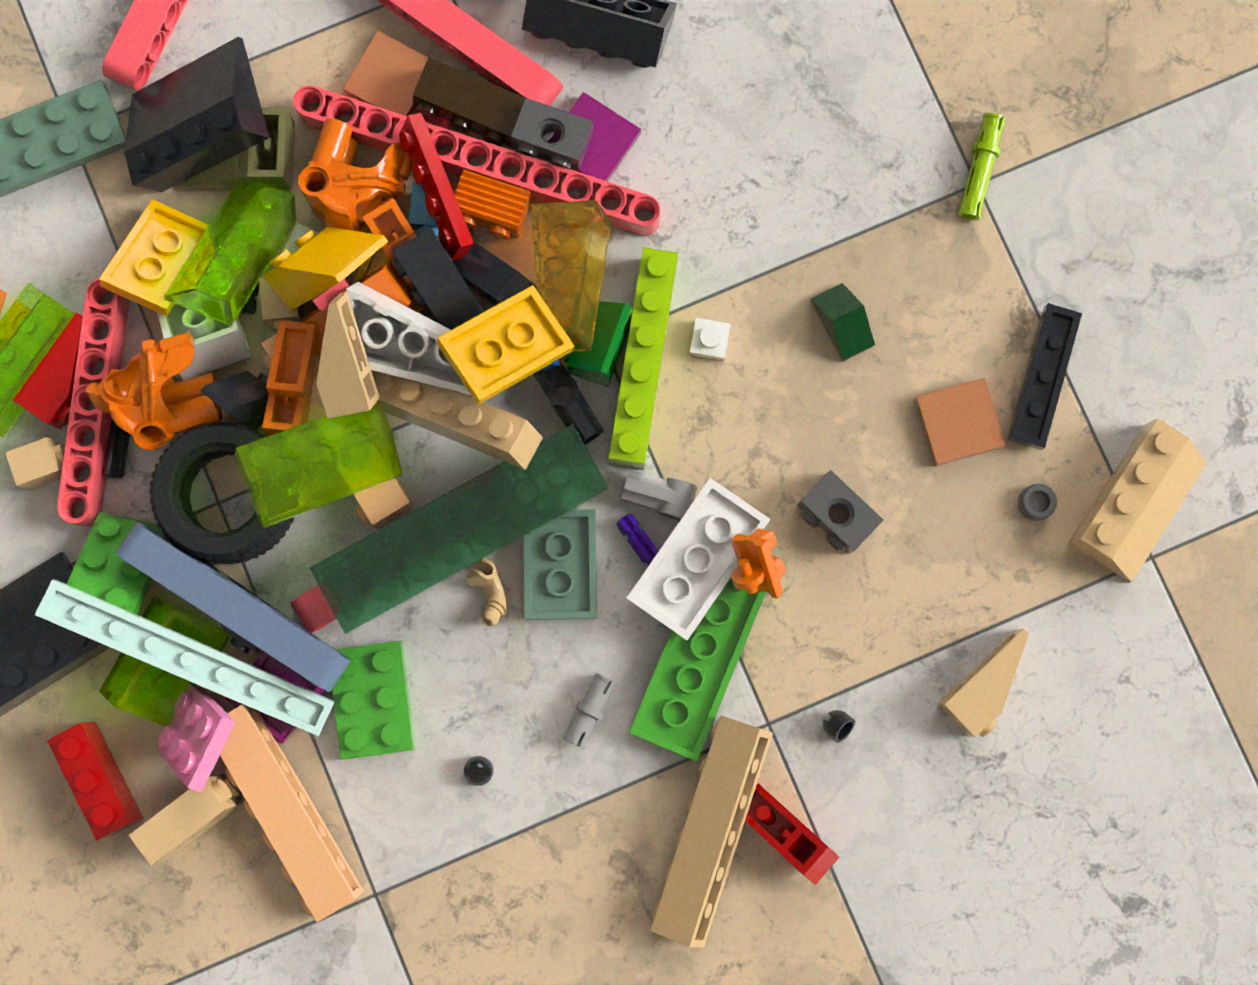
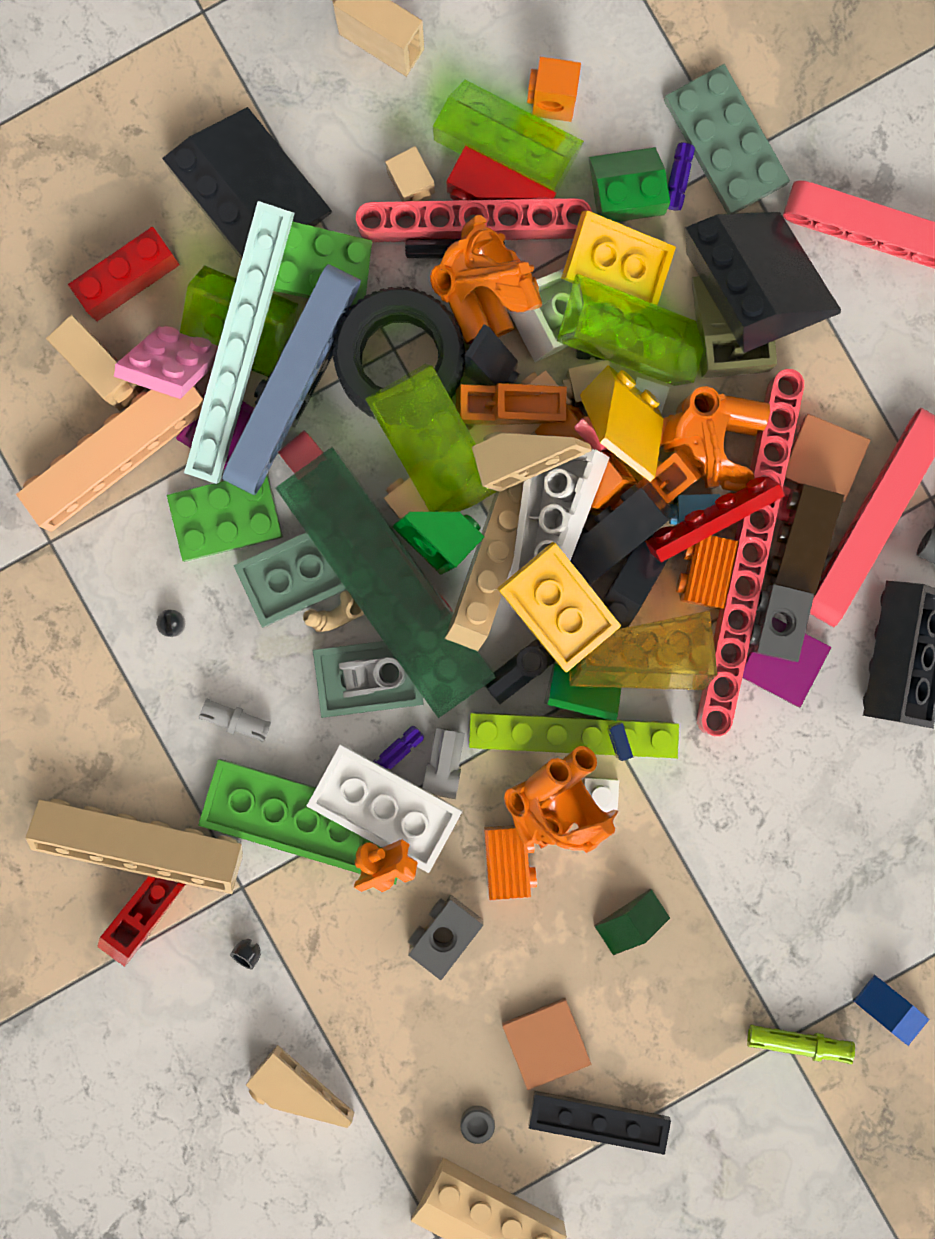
camera: 85 degrees right, 5 degrees up
none -> sand green plate [233,523,356,628]
none -> light grey piece [338,657,407,698]
none -> green slope [392,512,485,575]
none -> orange brick [484,825,537,900]
none -> orange helmet [504,746,618,853]
none -> green slope [589,147,670,222]
none -> dark blue tile [607,722,634,761]
none -> dark purple axle [668,142,695,211]
none -> blue slope [853,974,930,1046]

